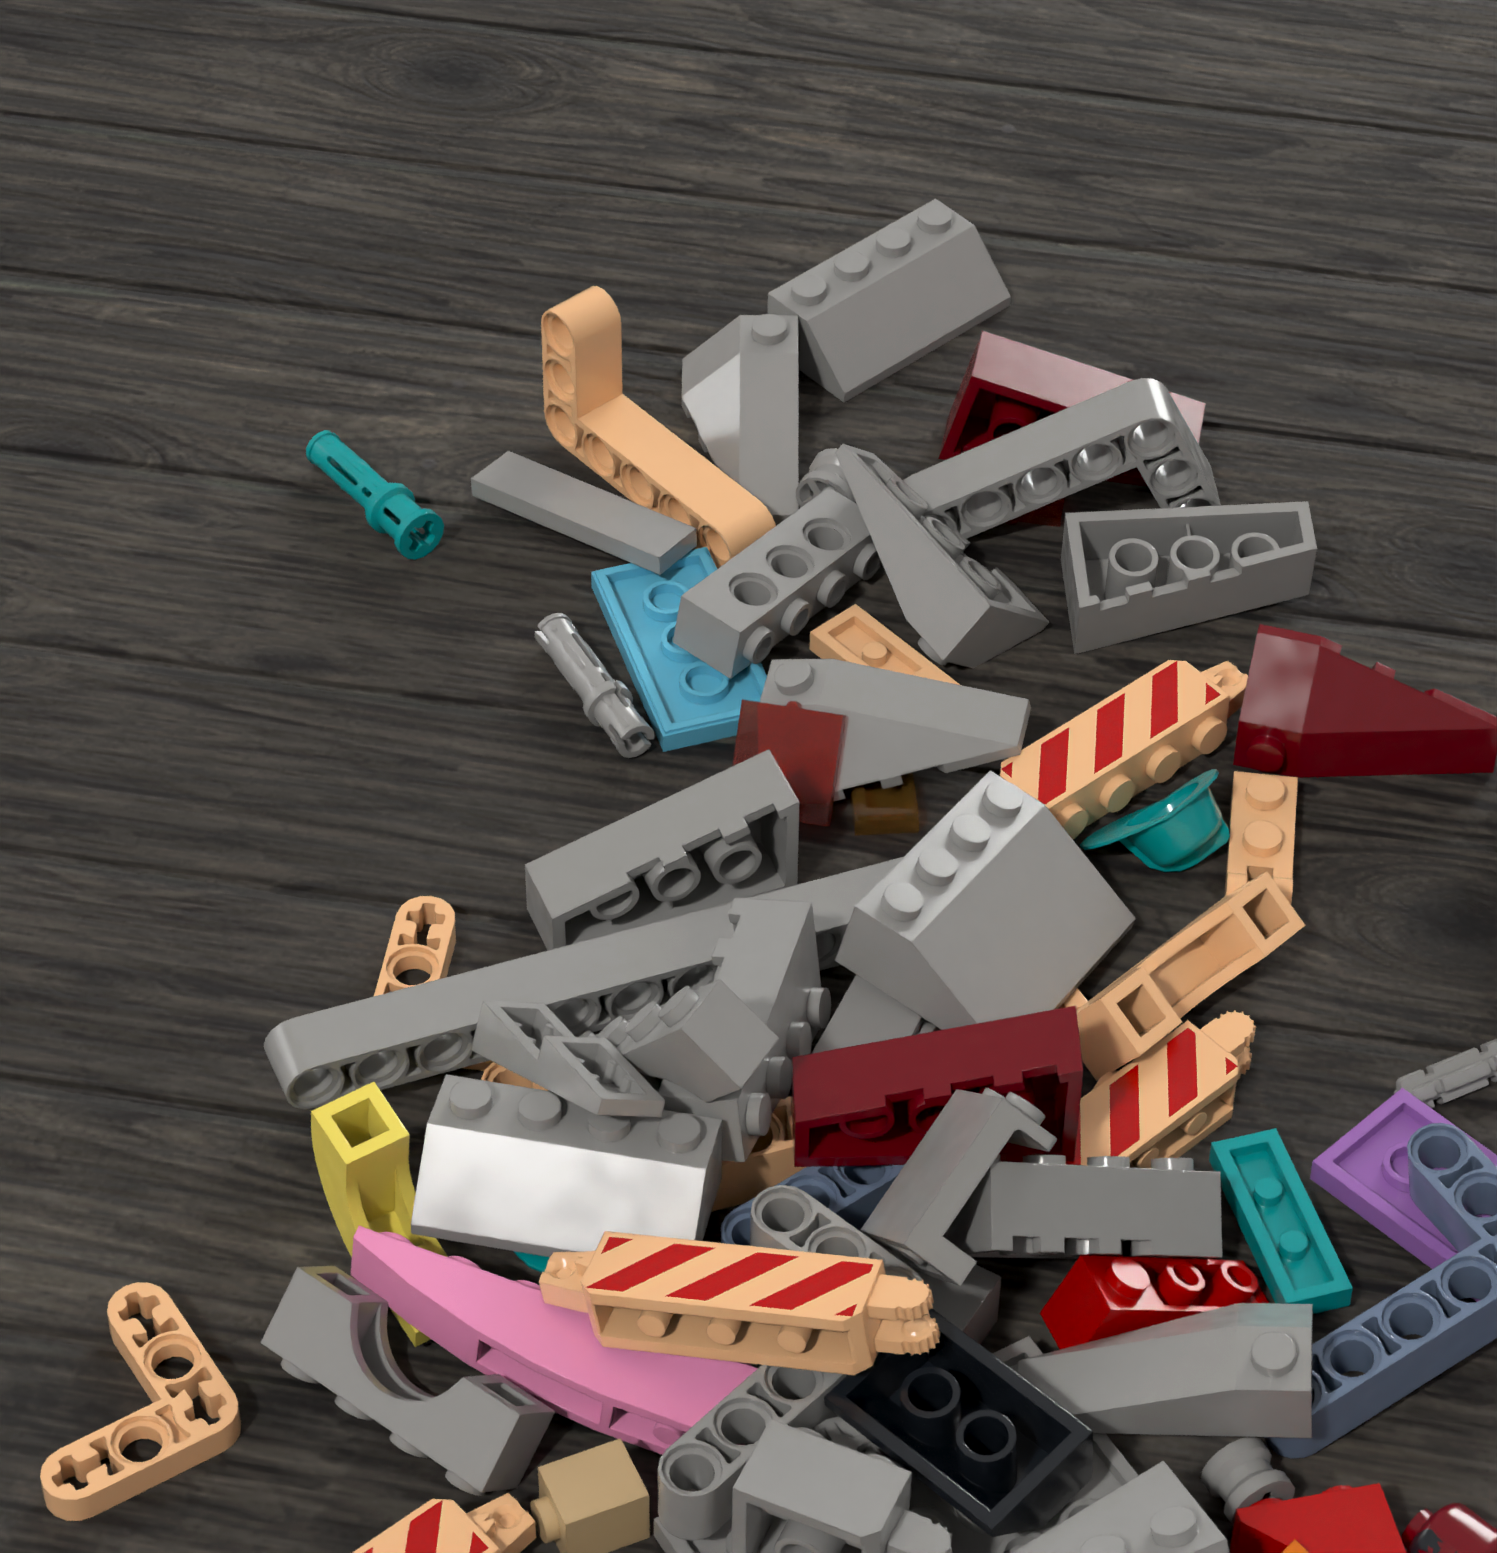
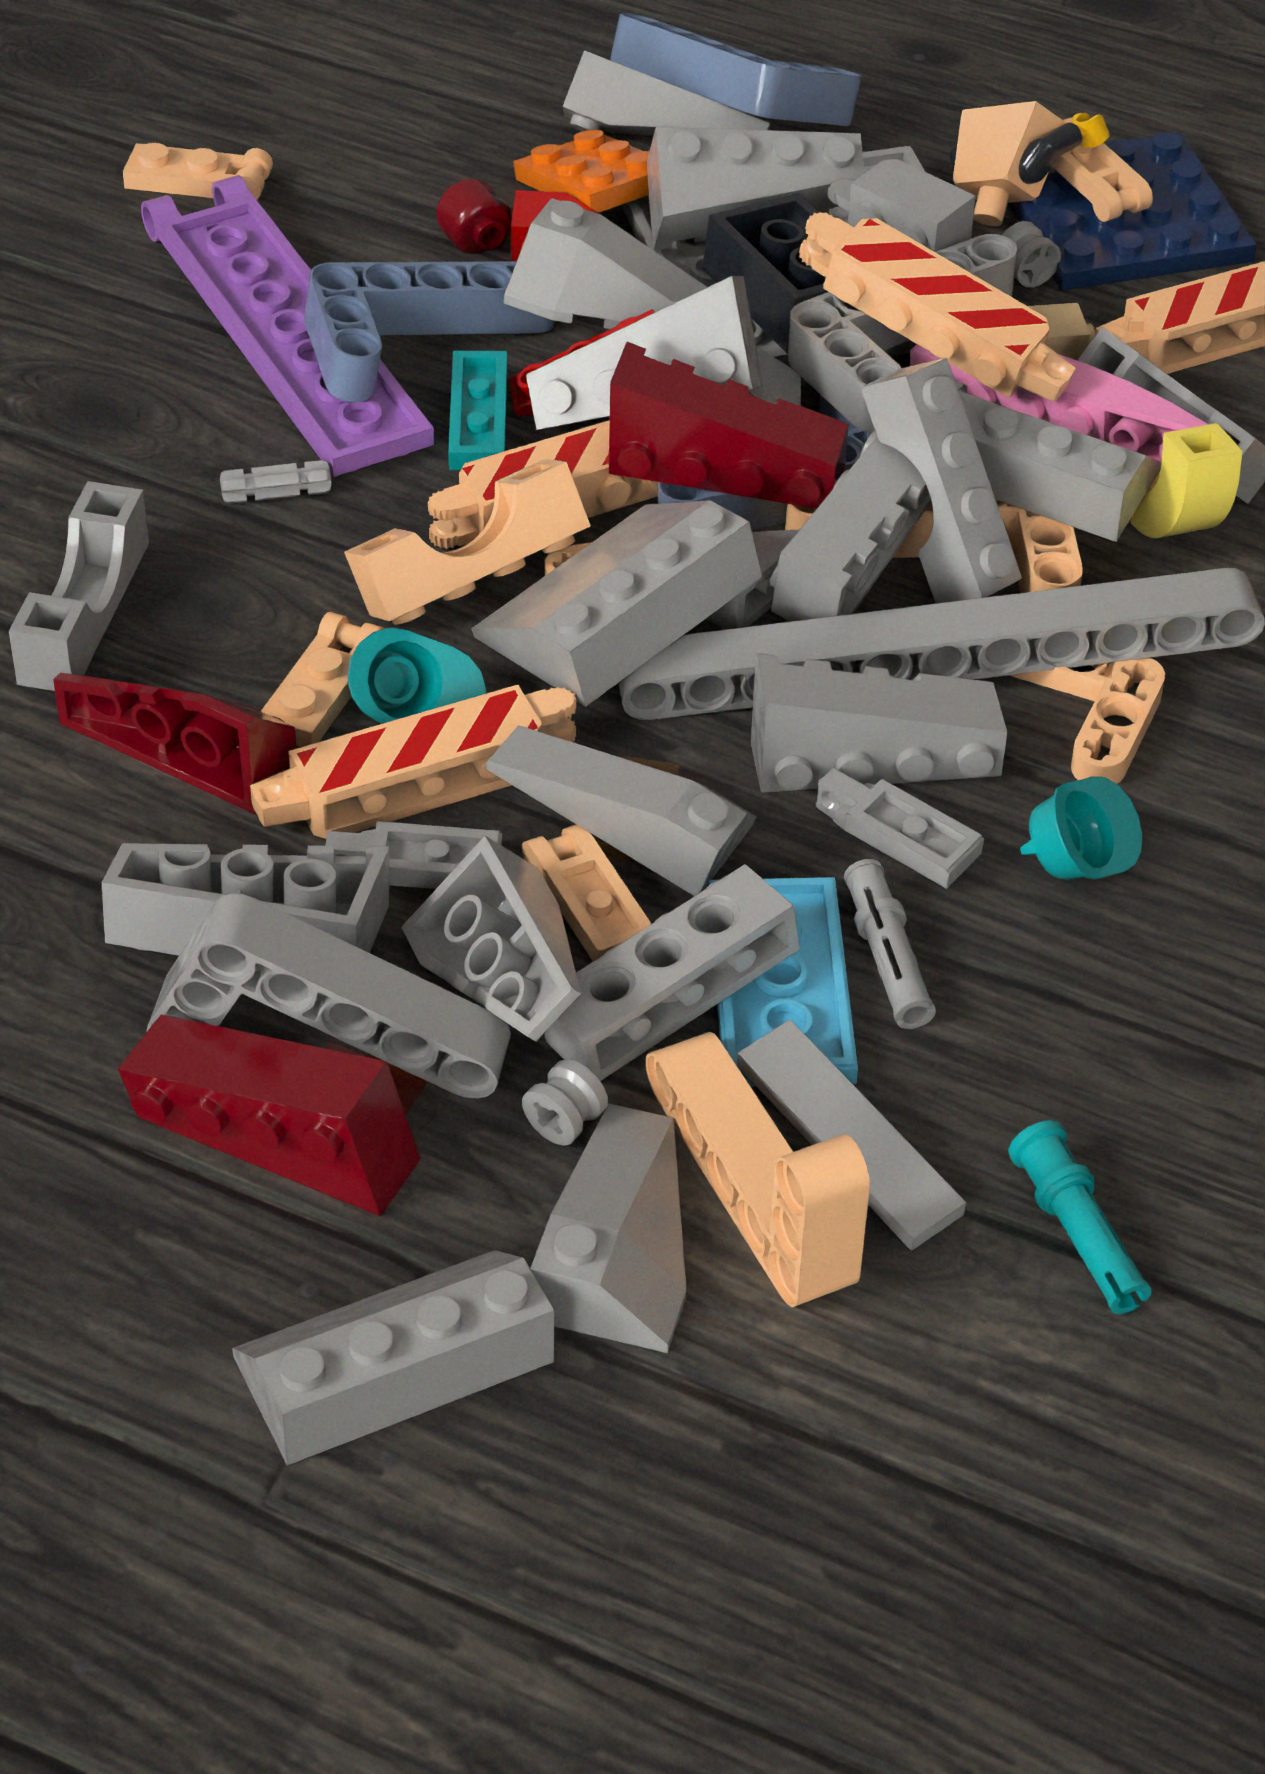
camera: 165 degrees left, 0 degrees up
light grey slope [471,1001,665,1117] -> none
clear red piece [732,699,846,826] -> none
light grey panel [860,1088,1057,1286] -> none
none -> light grey hinge [325,821,502,889]
none -> light grey hinge [816,768,984,889]
none -> teal piece [1020,777,1142,880]

